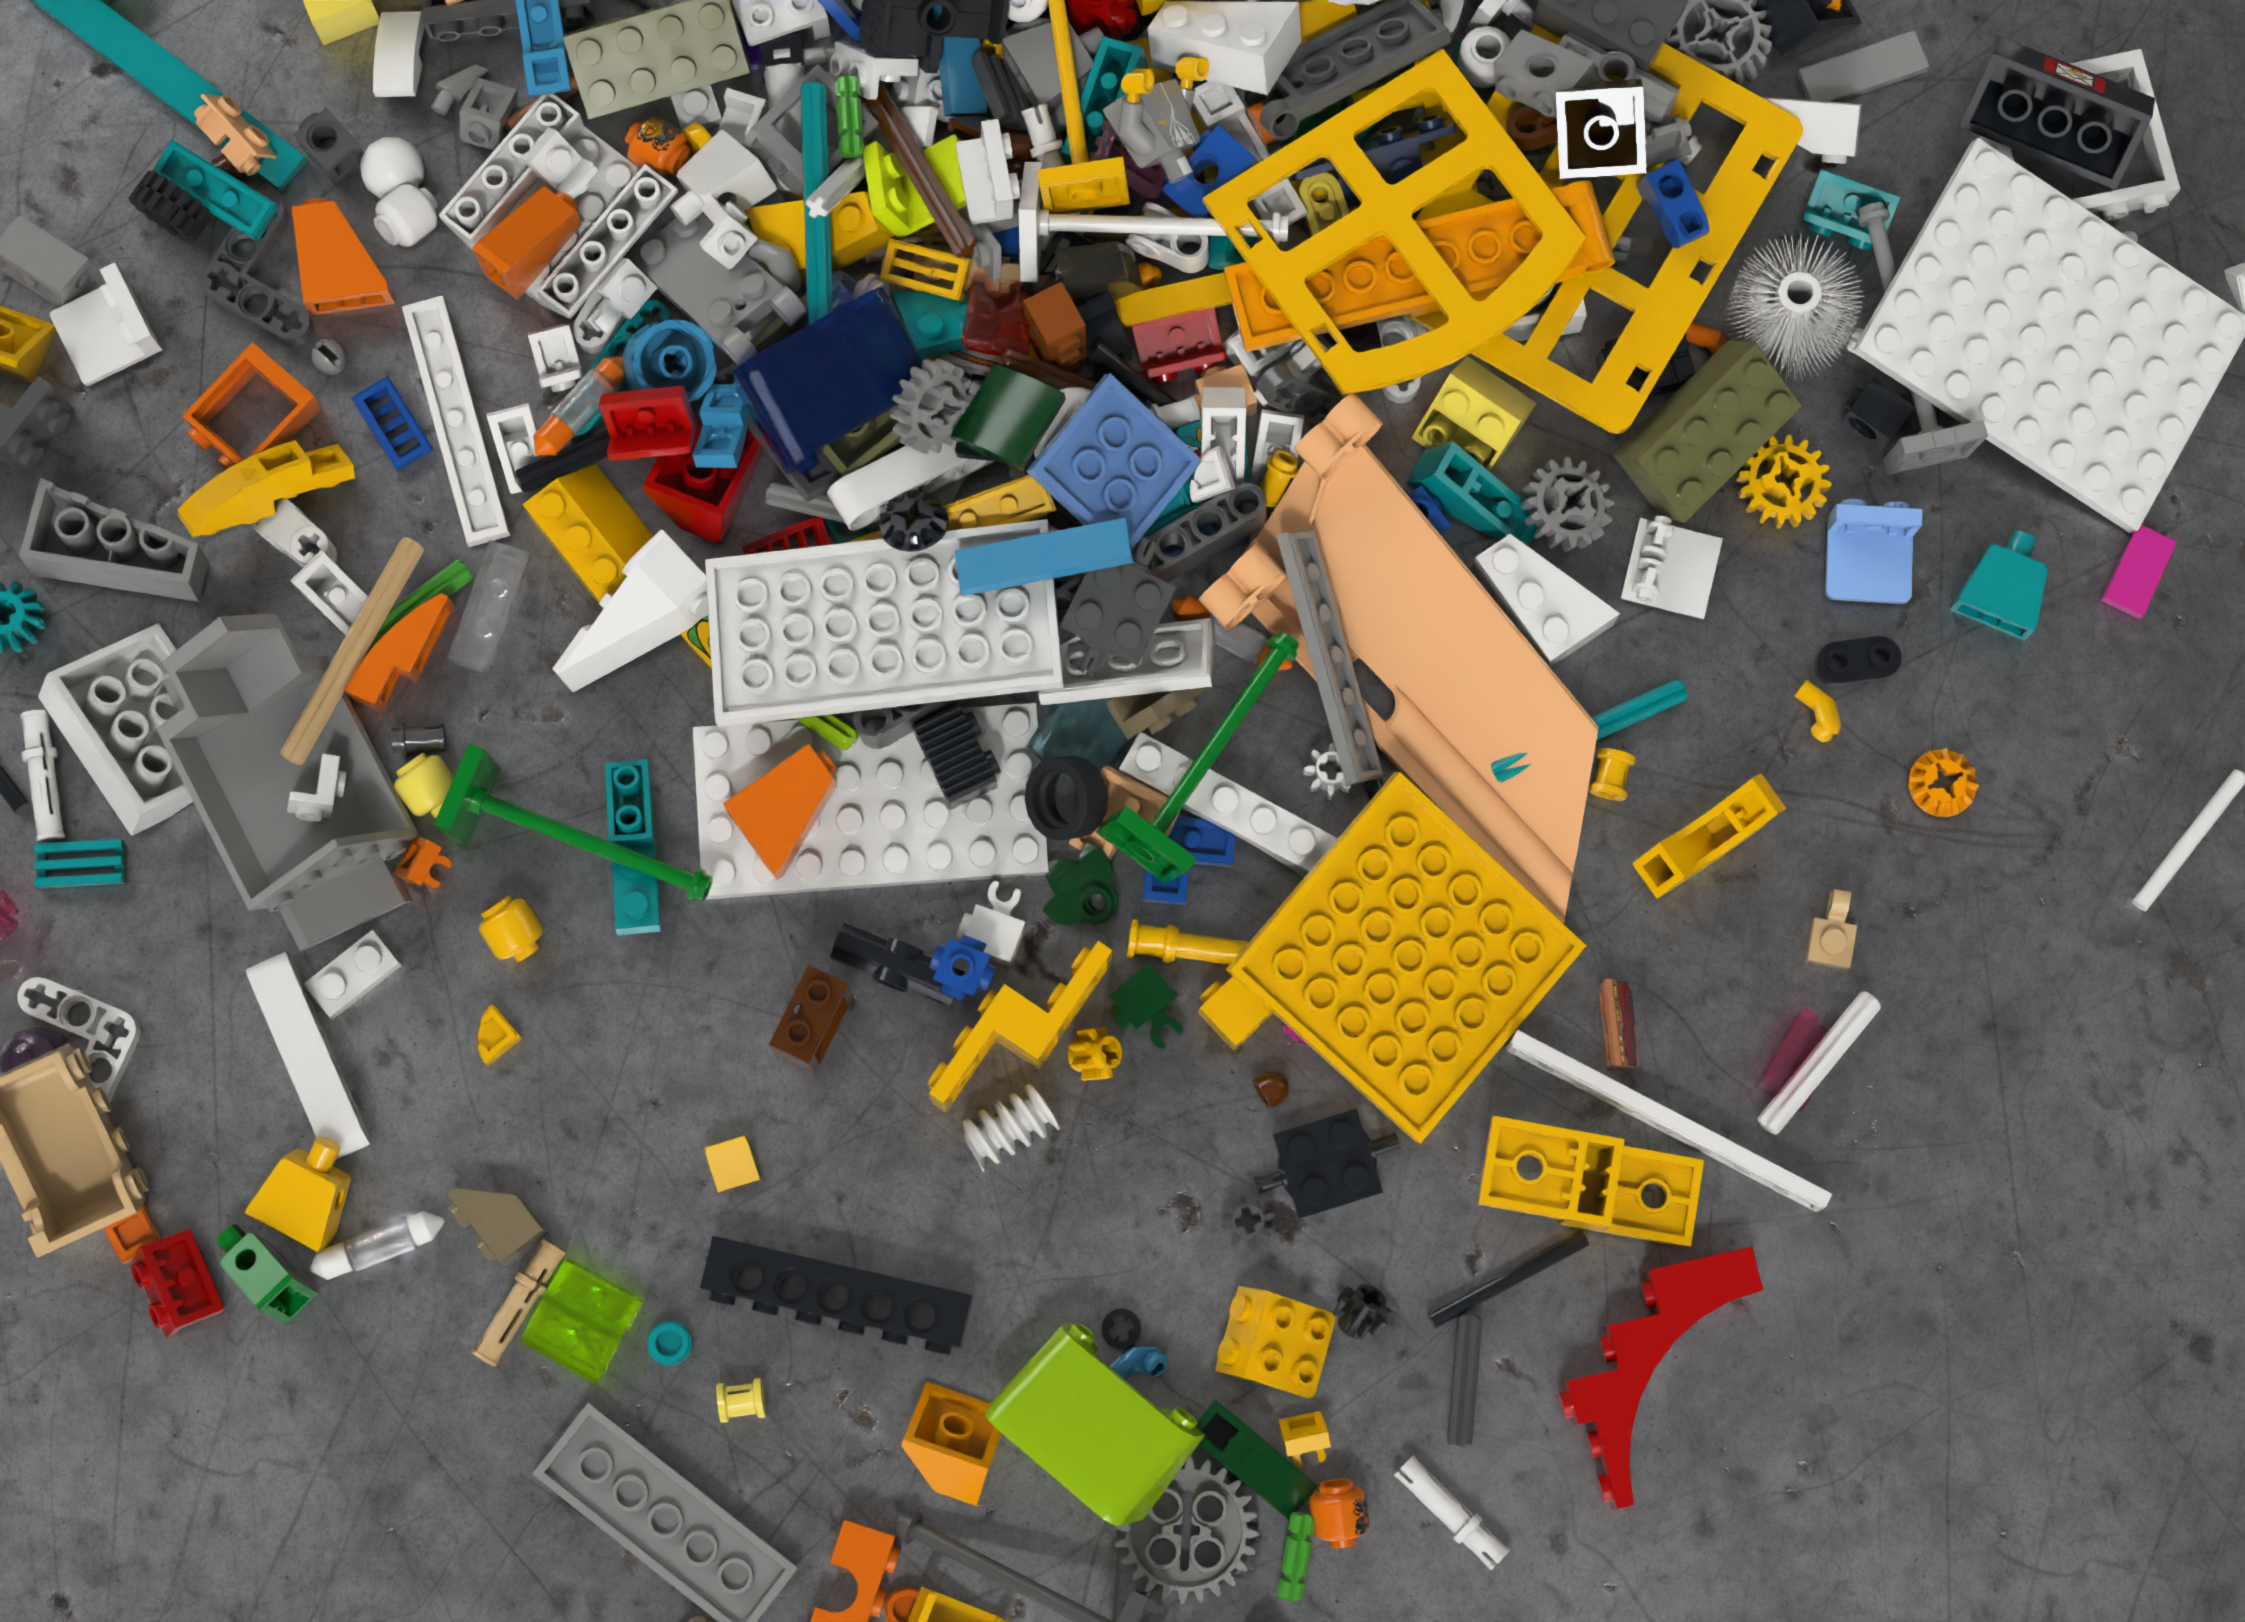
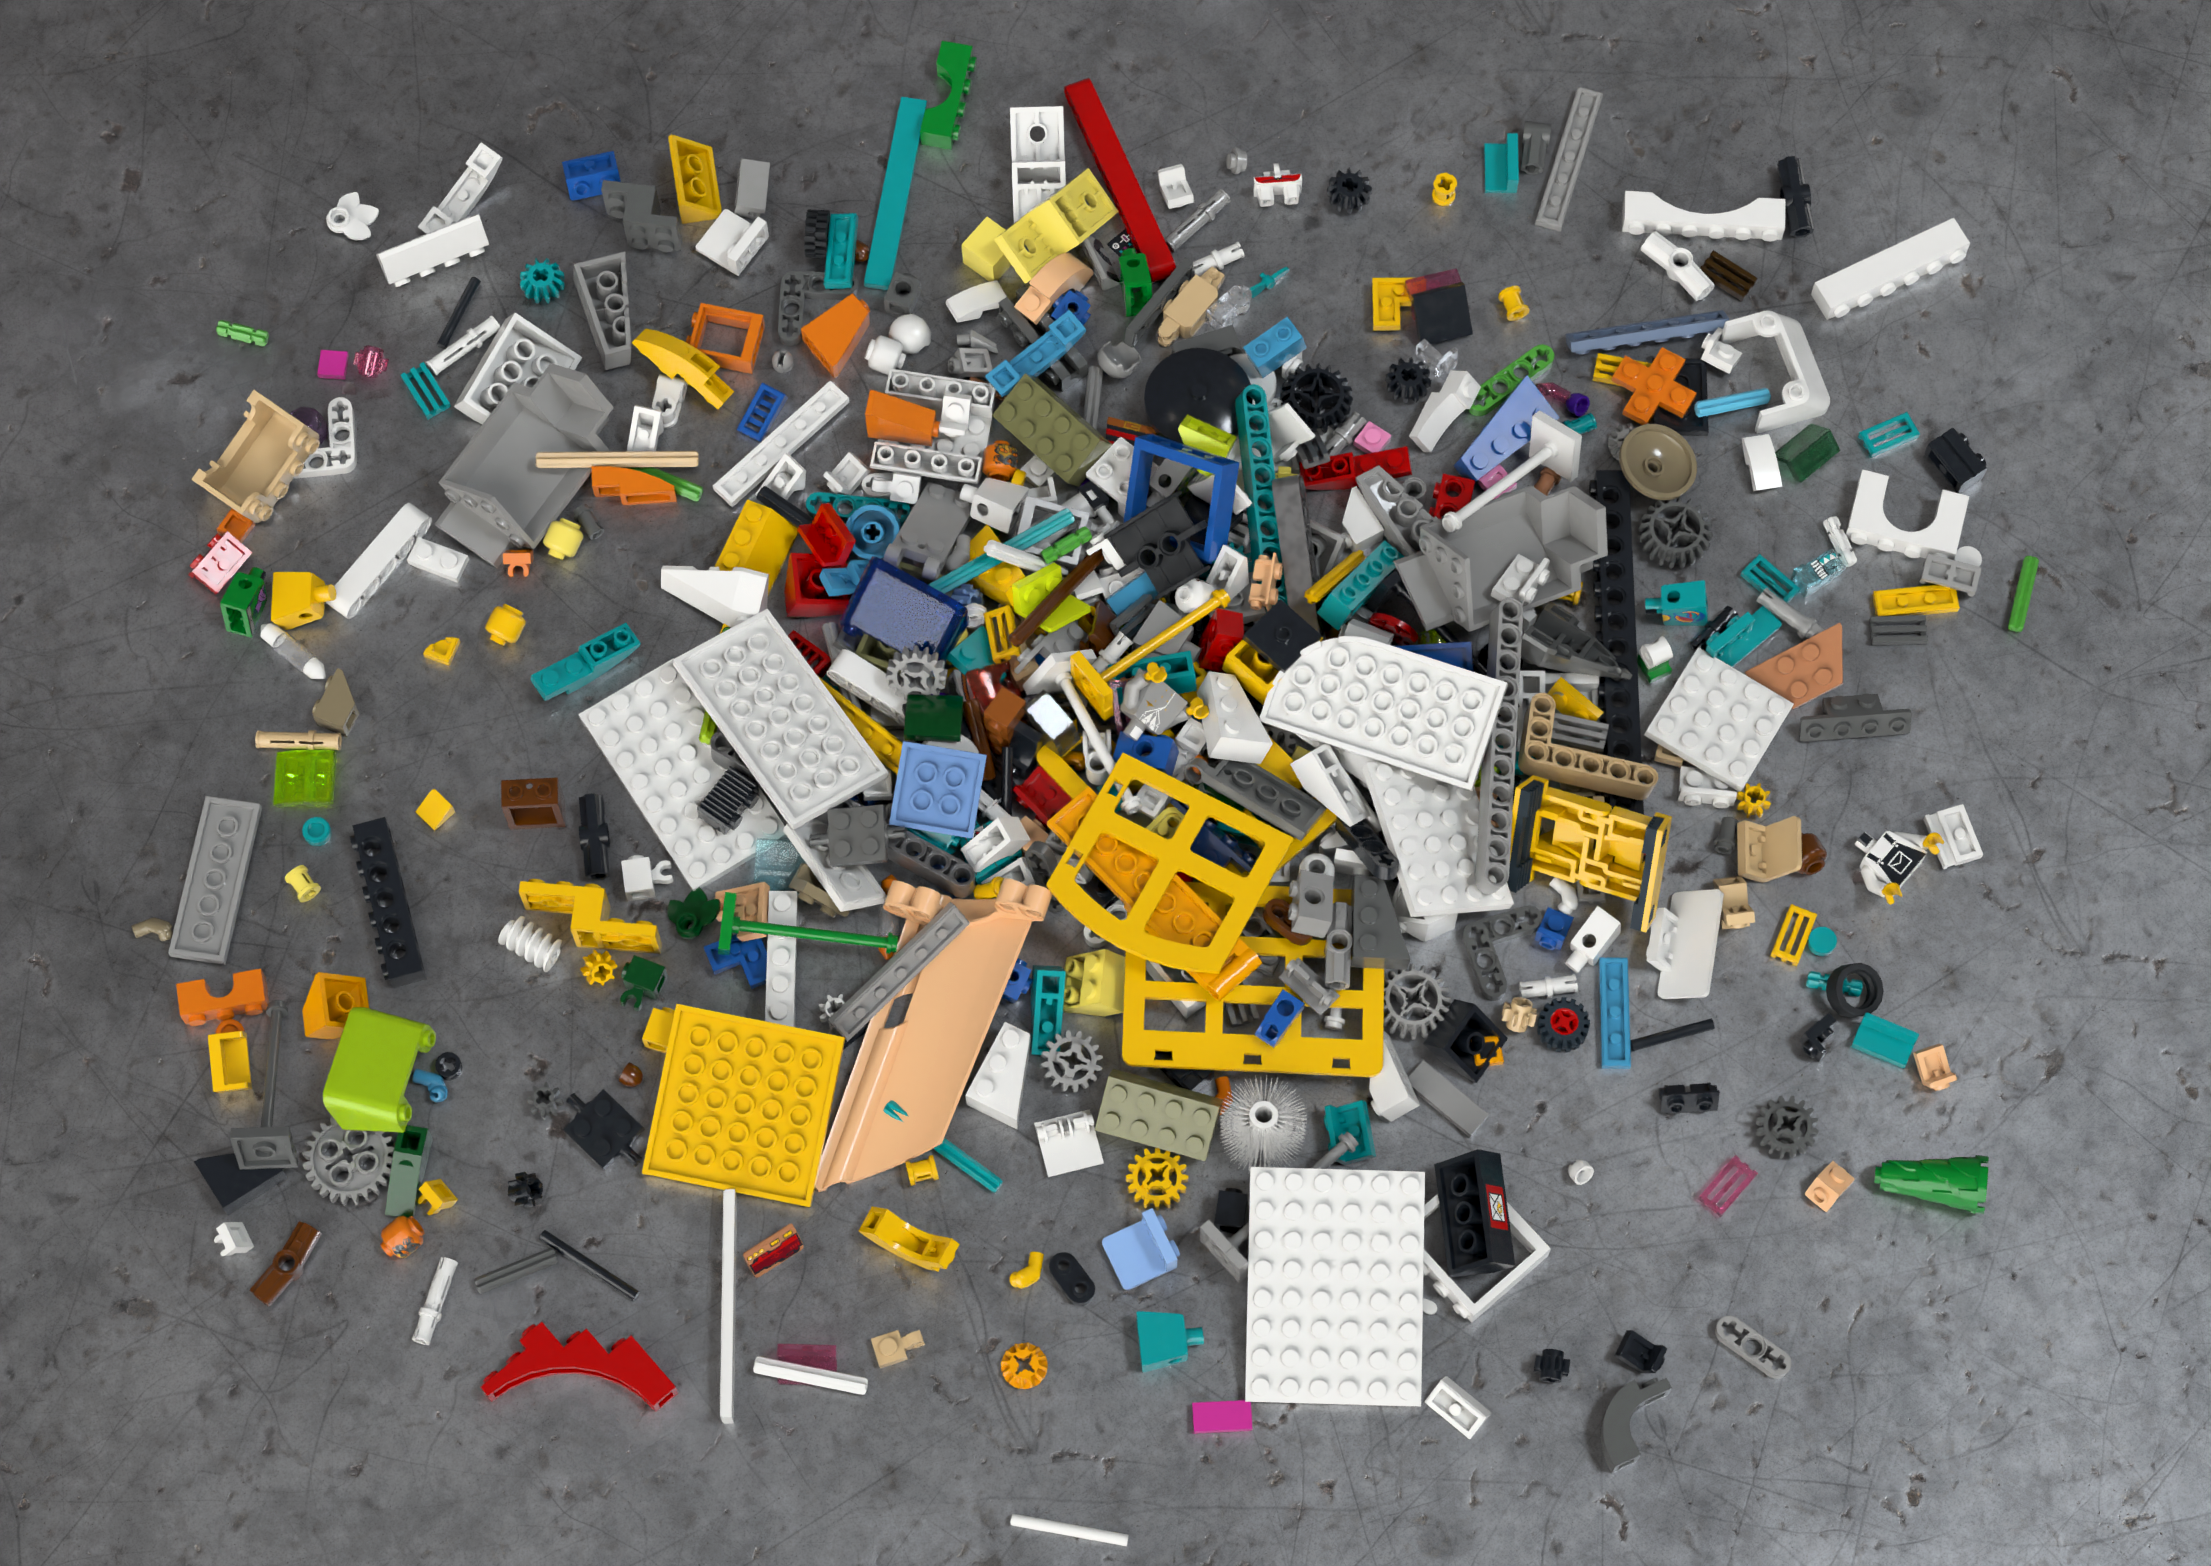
camera: 65 degrees right, 10 degrees down
light nougat hinge [194,93,277,176] -> none
white bracket [287,754,346,821] -> none
green tile [434,744,713,901] -> none
clear tile [448,540,532,675] -> none
piece [533,356,626,456] -> none
white bracket [700,196,758,269] -> none
orange slope [723,743,837,881] -> none
black gear [880,492,949,552] -> none
blue brick [929,934,997,1001] -> none
dark azure tile [955,518,1134,596] -> none
white bracket [956,119,1020,224] -> none
black tyre [1025,756,1108,841] -> none
yellow pin [1126,919,1249,965] -> none
white tile [1190,446,1235,503] -> none
yellow bracket [1215,1286,1335,1398] -> none
bright green axle [1277,1512,1314,1601] -> none
yellow bracket [1477,1116,1704,1248] -> none
slope [1556,79,1646,179] -> none

